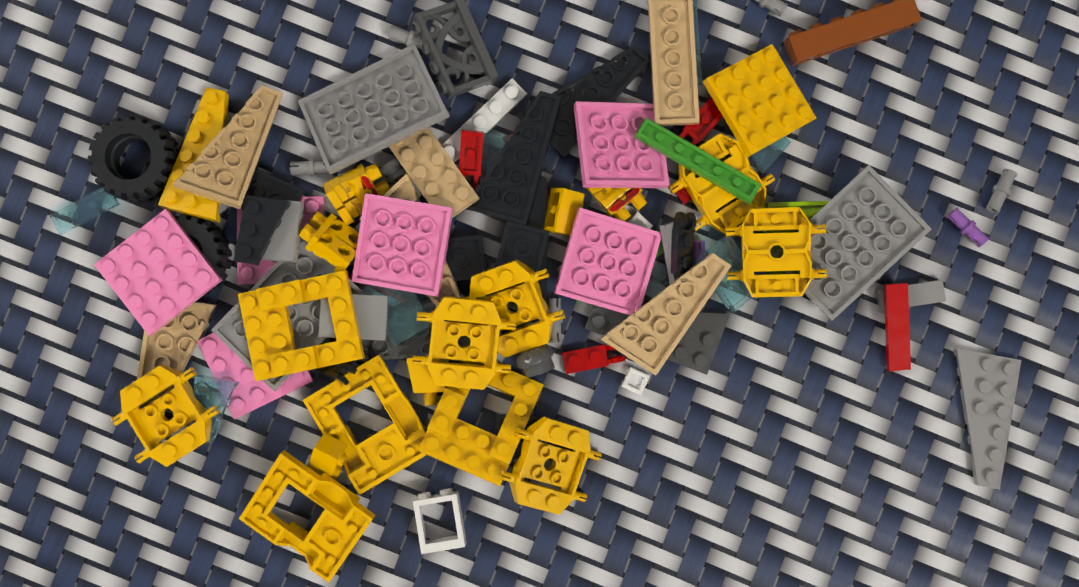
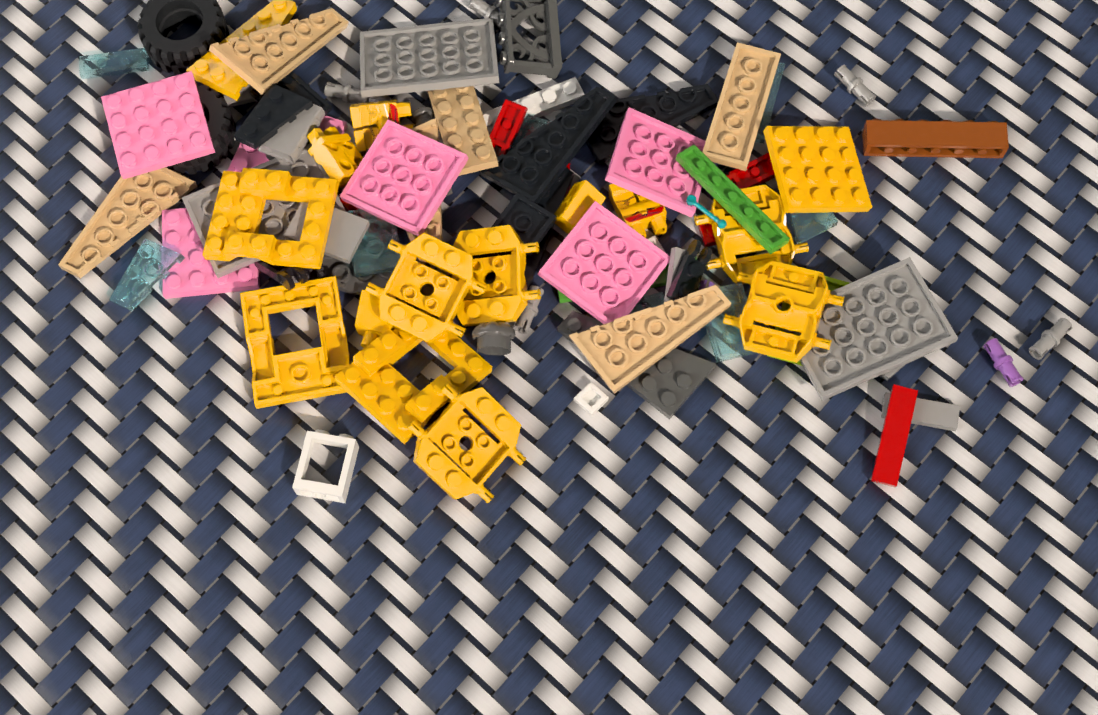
camera: 20 degrees right, 20 degrees down
yellow piece [111,364,220,467] -> none
yellow piece [239,450,376,583] -> none
yellow brick [308,433,348,480] -> none
black plate [446,235,485,282] -> none
red hinge [562,344,626,374] -> none
light grey wing [953,348,1021,490] -> none
none -> teal hinge [686,195,727,229]

